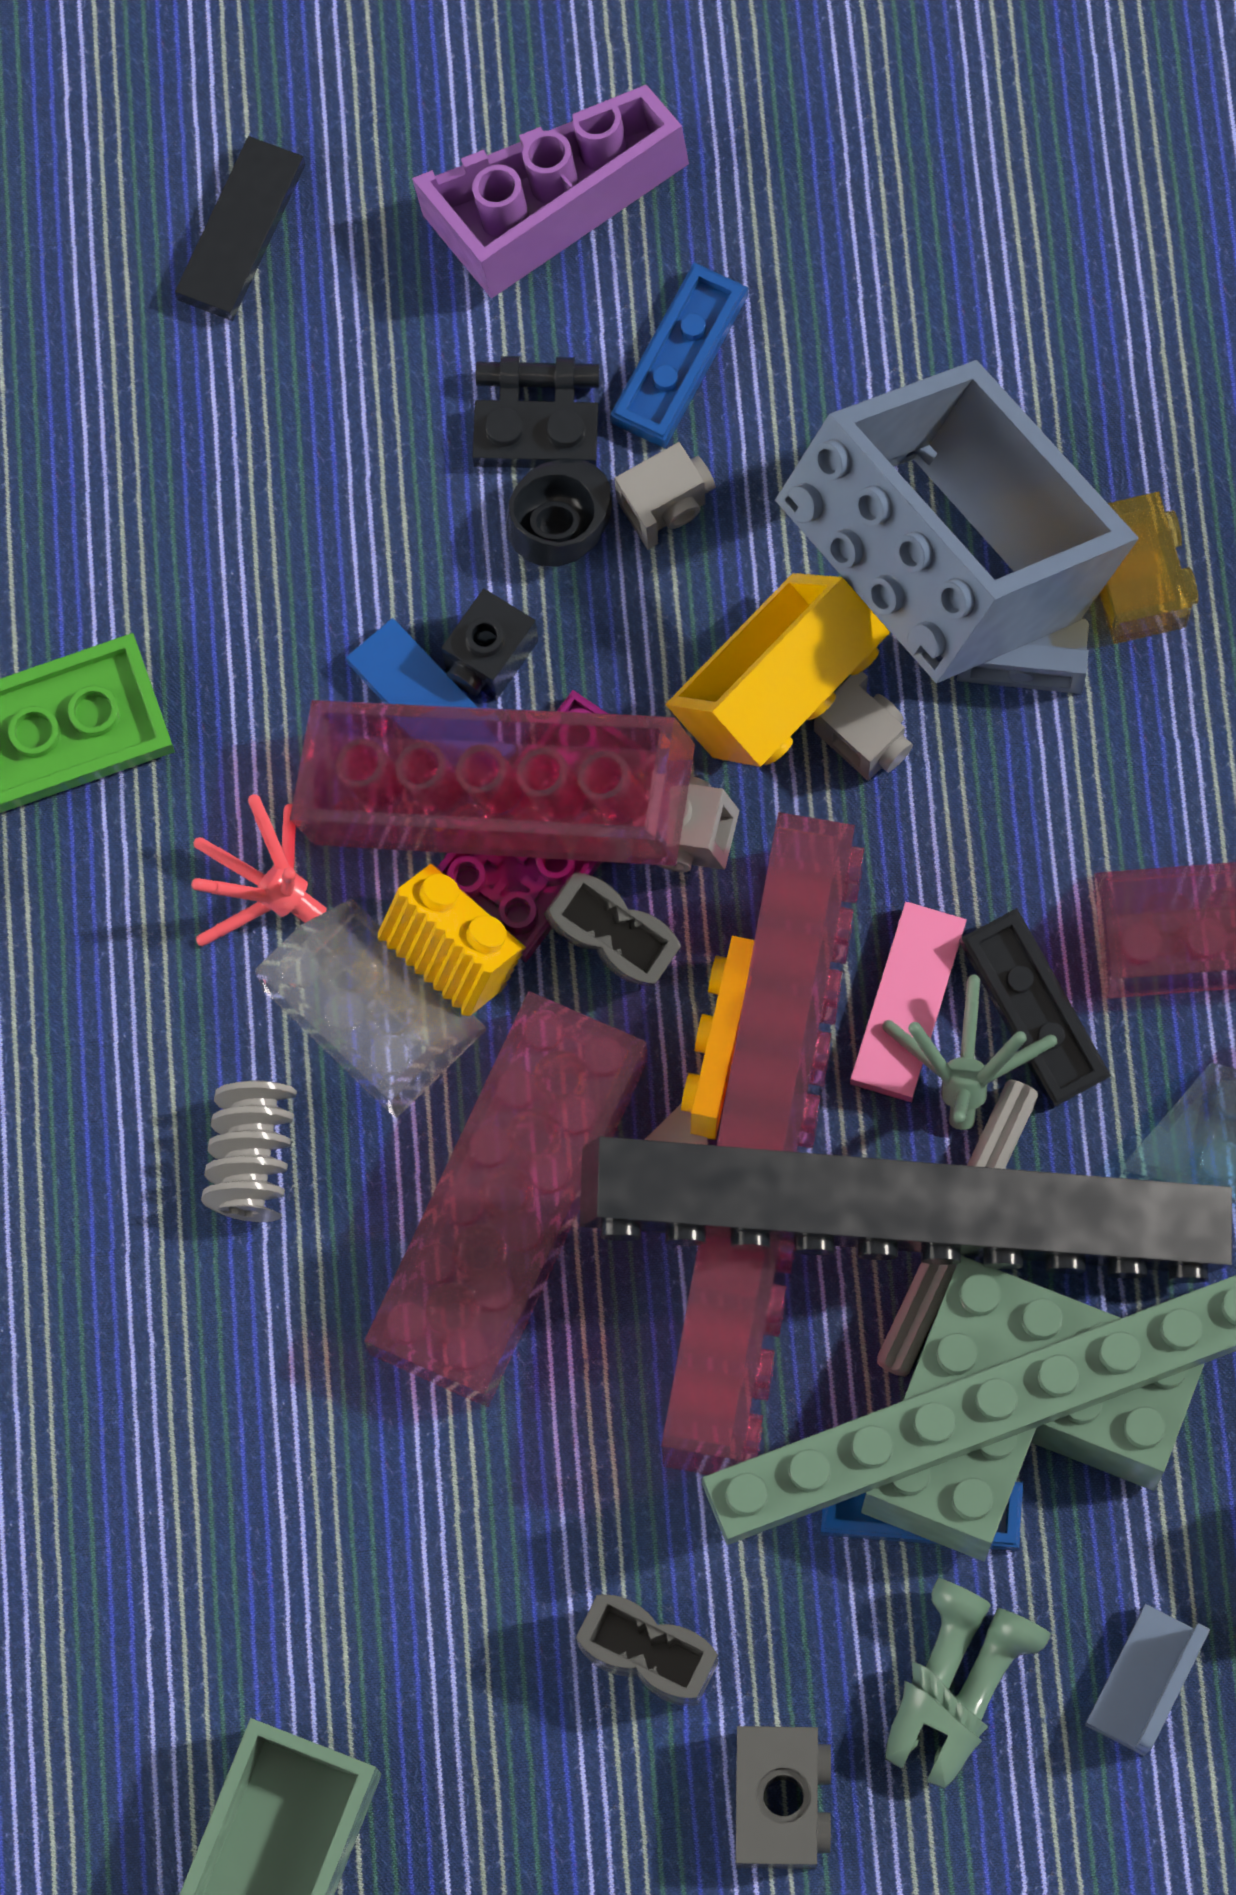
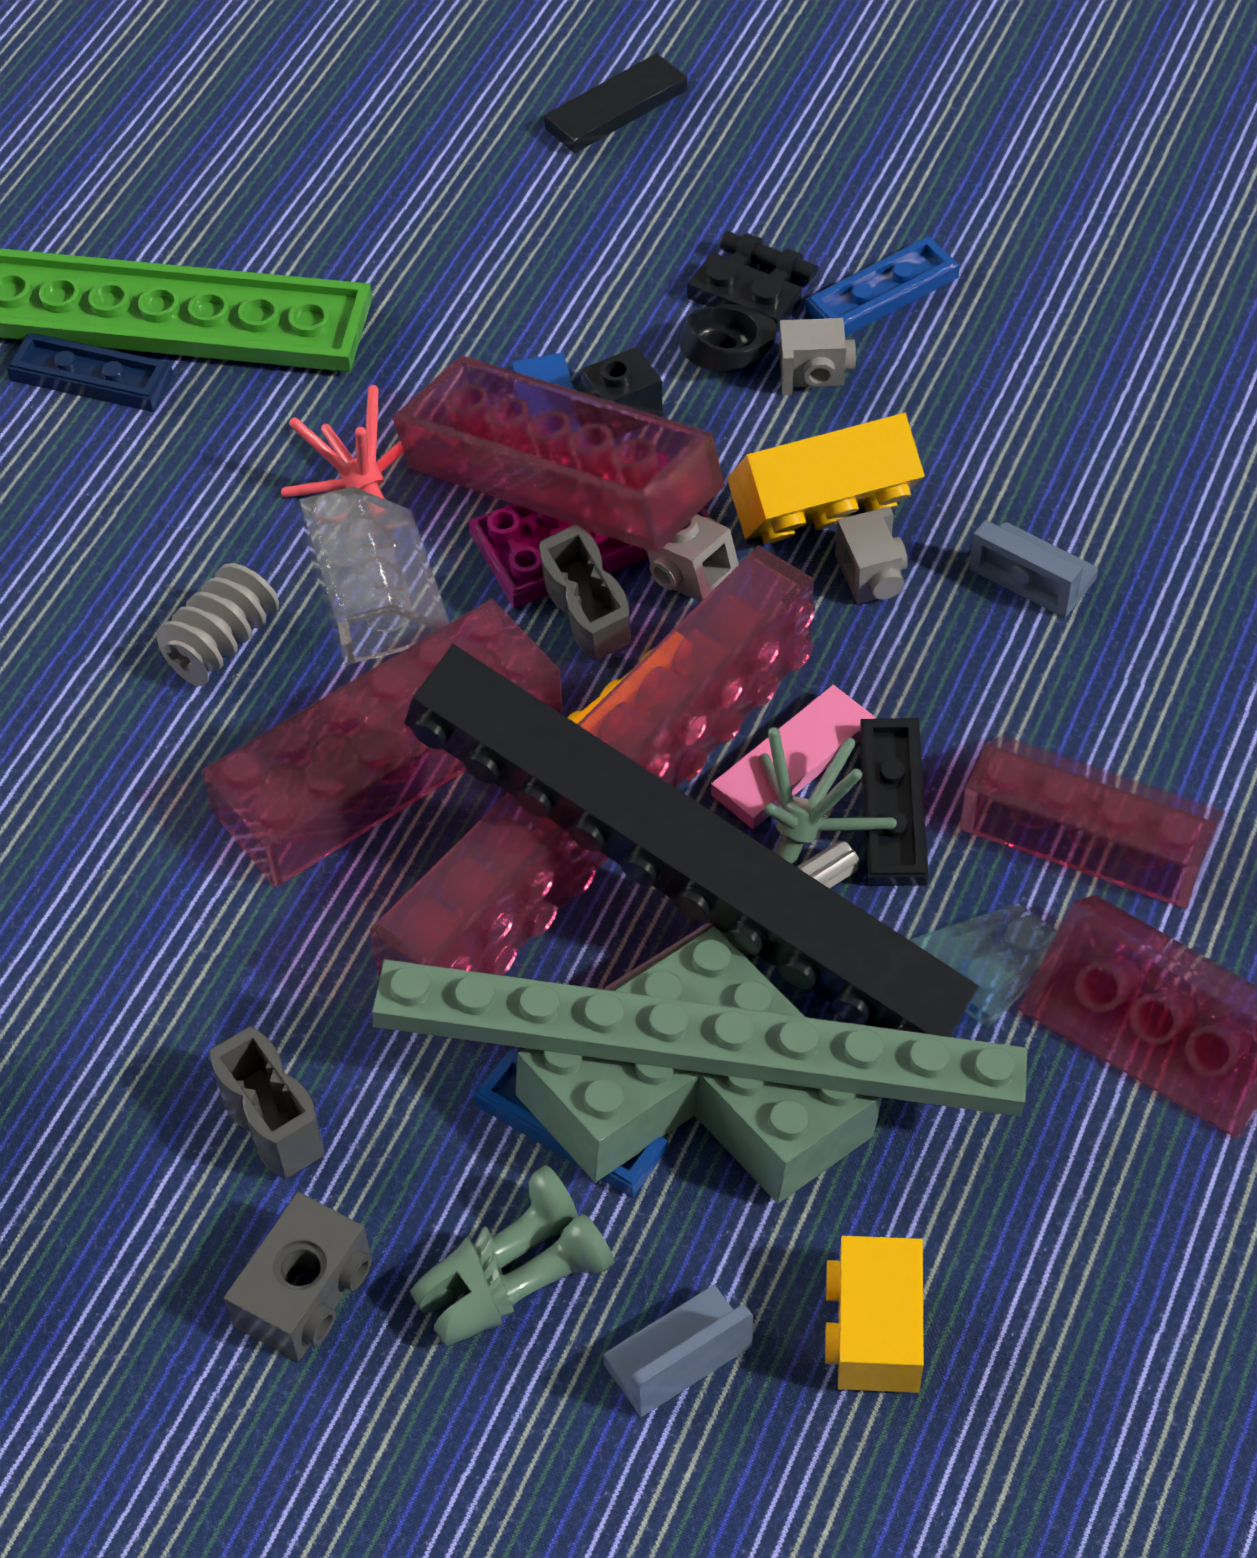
camera: 25 degrees right, 20 degrees down
yellow brick [378,864,526,1016] -> none
medium lavender wedge [412,85,689,299] -> none
sand blue window [775,360,1139,684] -> none
clear yellow brick [1099,491,1198,644] -> none

